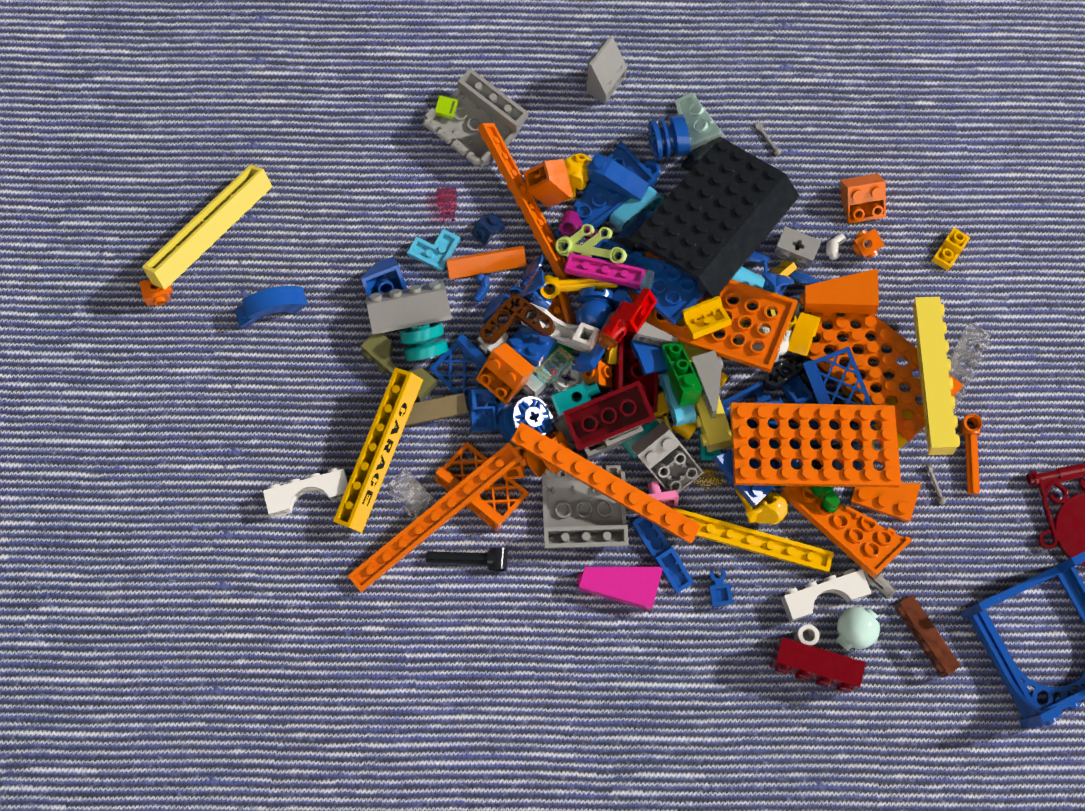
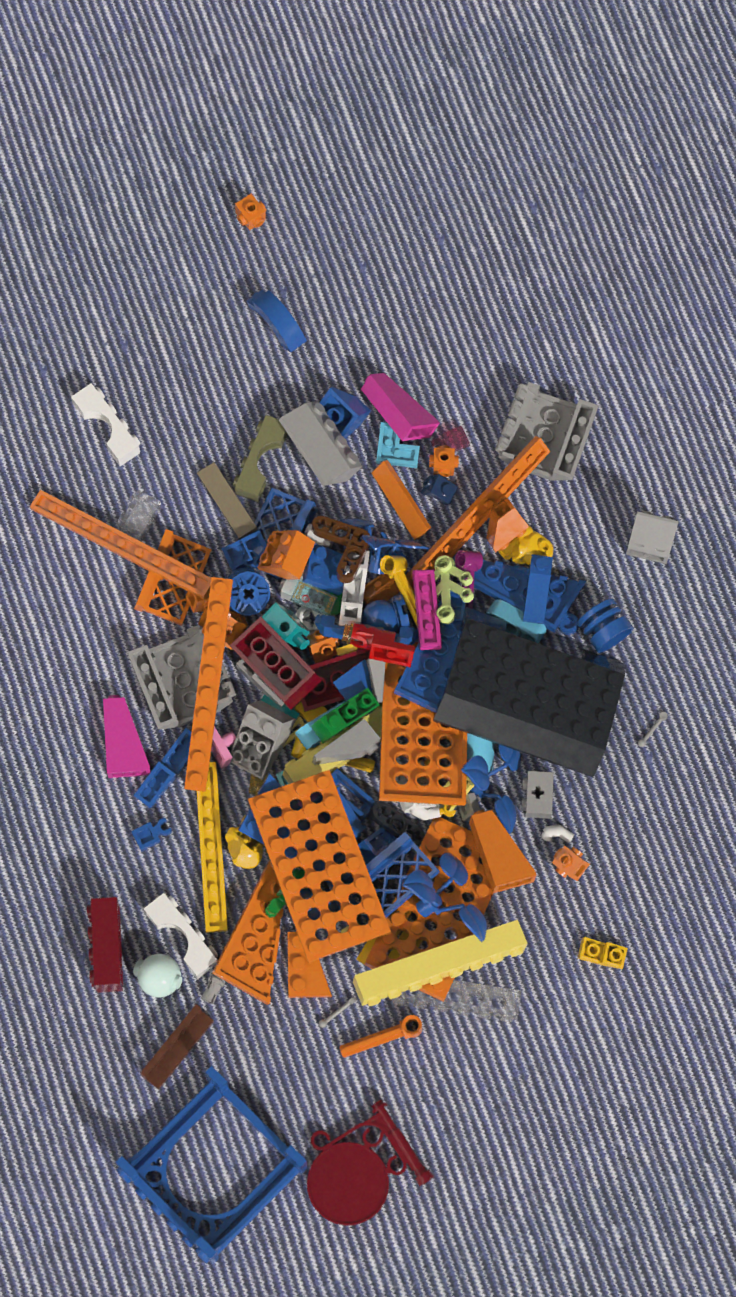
camera: 70 degrees right, 0 degrees up
light yellow brick [142,164,272,290] -> none
yellow brick [333,367,423,533] -> none
teal wheel [399,322,449,361] -> none
black axle [426,548,508,572] -> none
lime tile [435,95,458,119] -> none
blue arm [473,273,490,303] -> none
clear light blue tile [640,269,654,293] -> none
light aqua wing [675,92,724,151] -> none
yellow bracket [682,296,732,339] -> none
yellow tile [771,261,797,276] -> none
yellow slope [787,312,821,356] -> none
white brick [794,624,820,646] -> none
orange slope [840,173,886,224] -> none
none -> dark pink slope [361,373,440,441]
none -> blue plant [402,853,487,942]
none -> orange brick [429,445,459,477]

